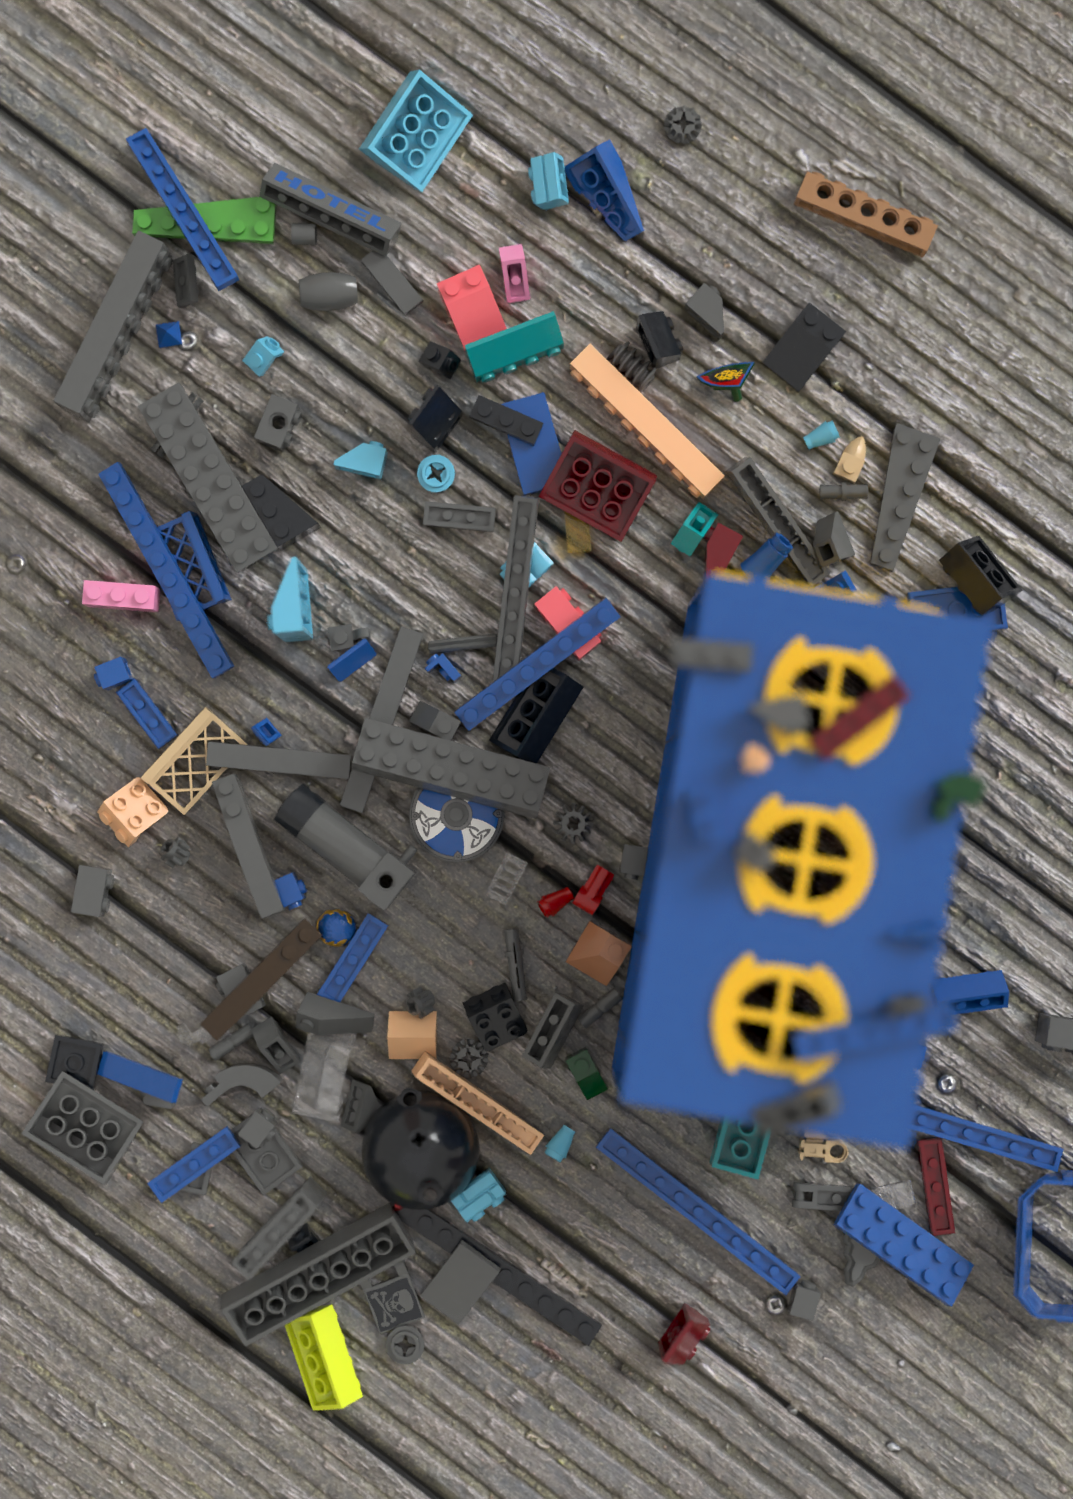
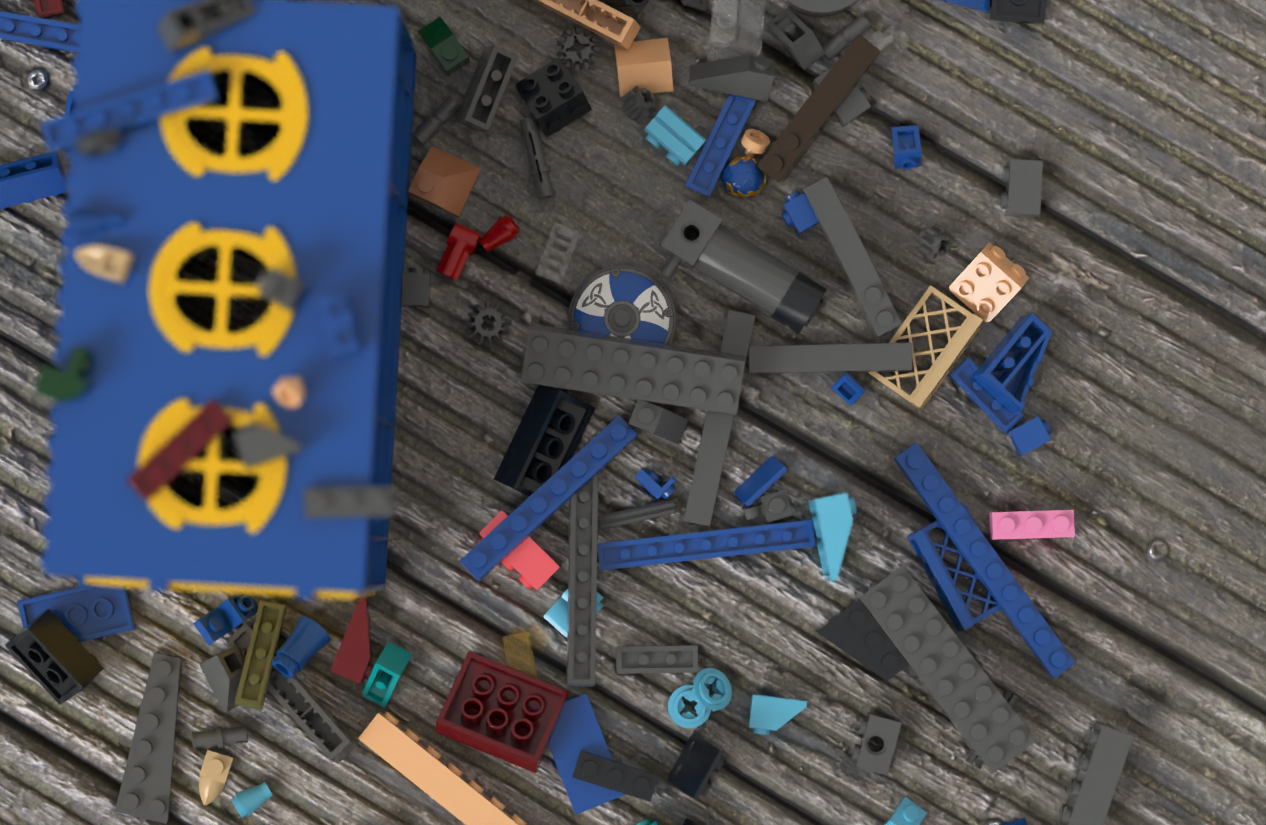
camera: 170 degrees right, 0 degrees up
none -> tan plate [74,245,134,284]
none -> olive tile [235,600,287,710]
none -> blue plate [597,520,816,570]
none -> medium azure brick [644,105,706,167]
none -> medium azure gear [691,668,732,712]
none -> light nougat tile [741,129,770,158]
none -> blue bracket [891,125,922,170]
none -> blue wedge [972,313,1052,413]

